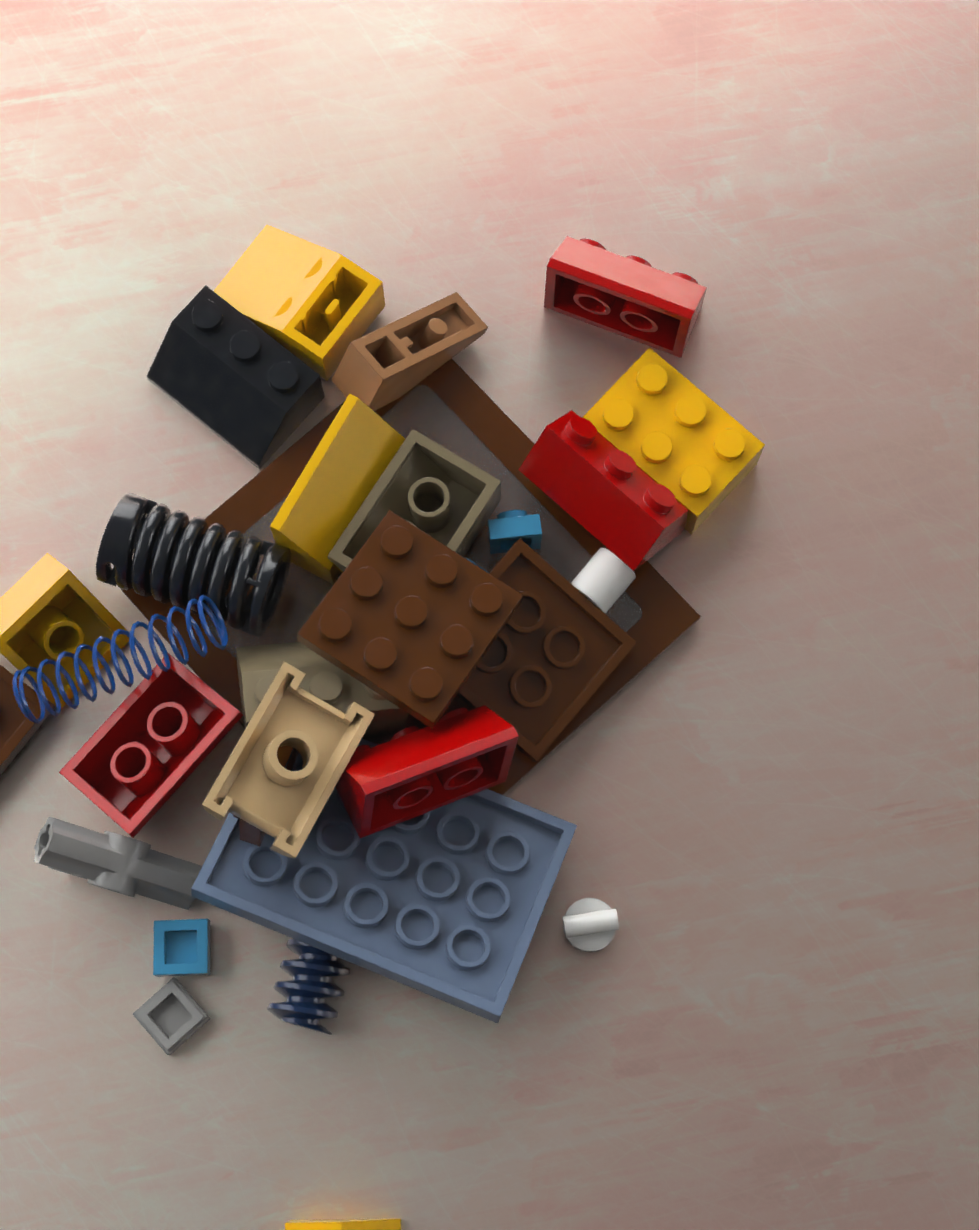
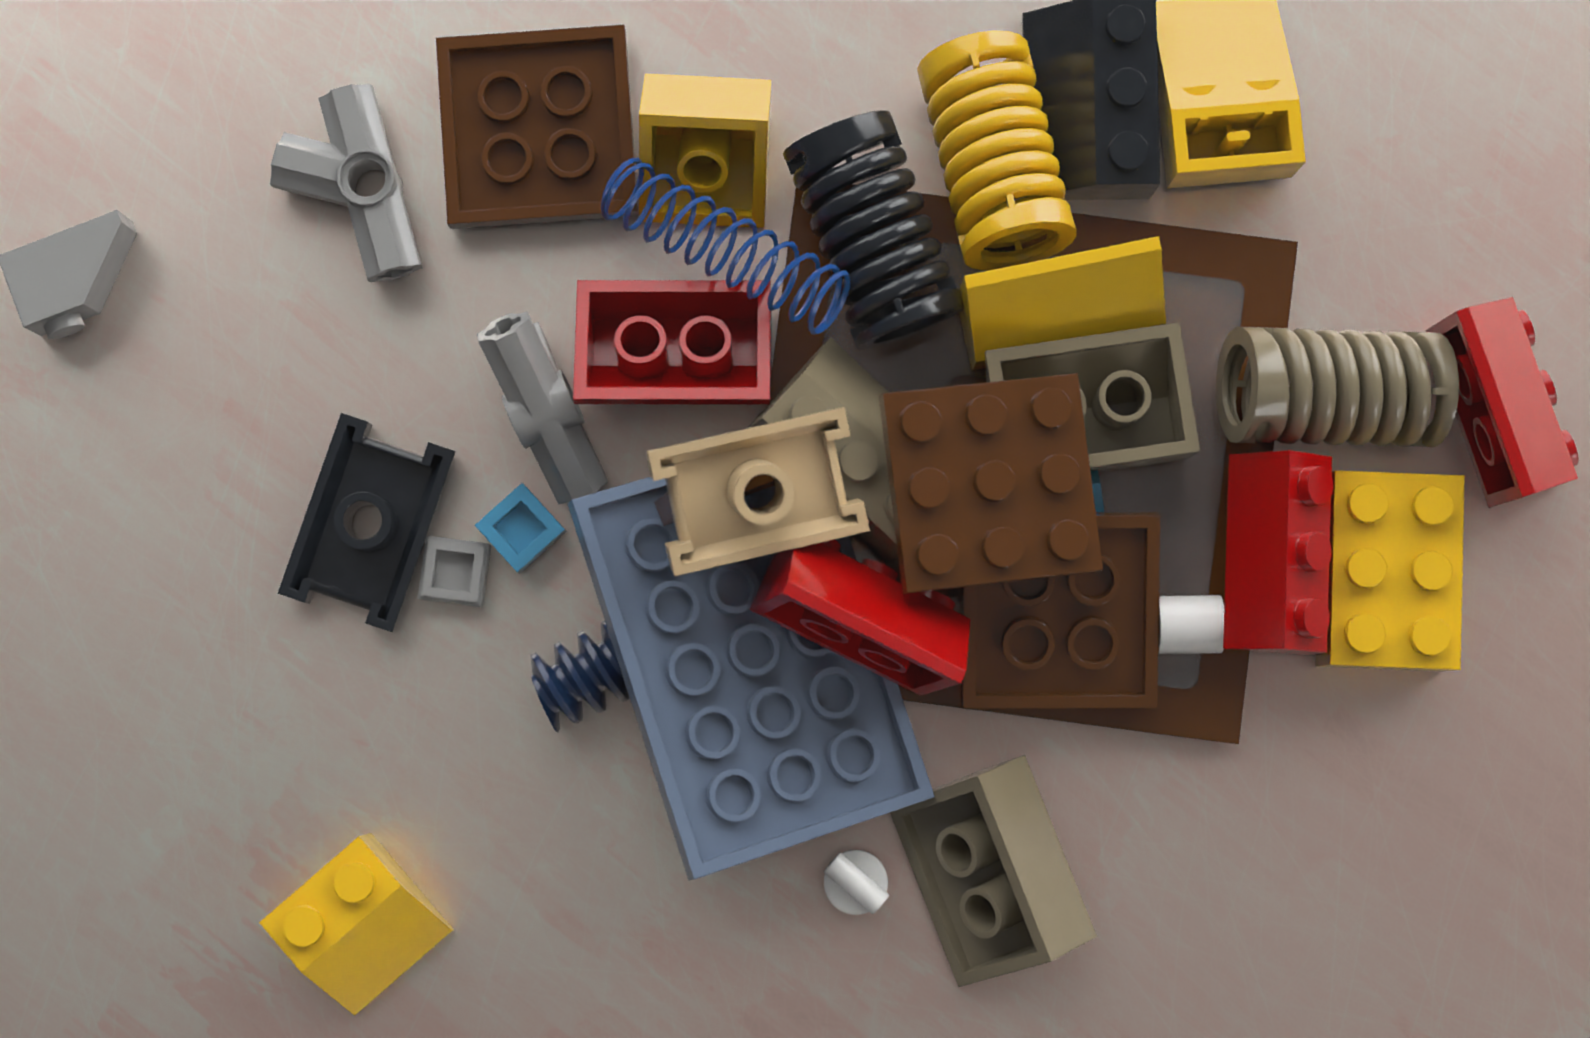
camera: 50 degrees right, 10 degrees up
medium nougat slope [331,292,488,411] -> none
dark azure plate [488,510,542,554] -> none
none -> black piece [277,413,456,632]
none -> dark tan slope [890,755,1097,987]
none -> yellow piece [917,30,1077,270]
none -> dark tan piece [1216,327,1459,447]

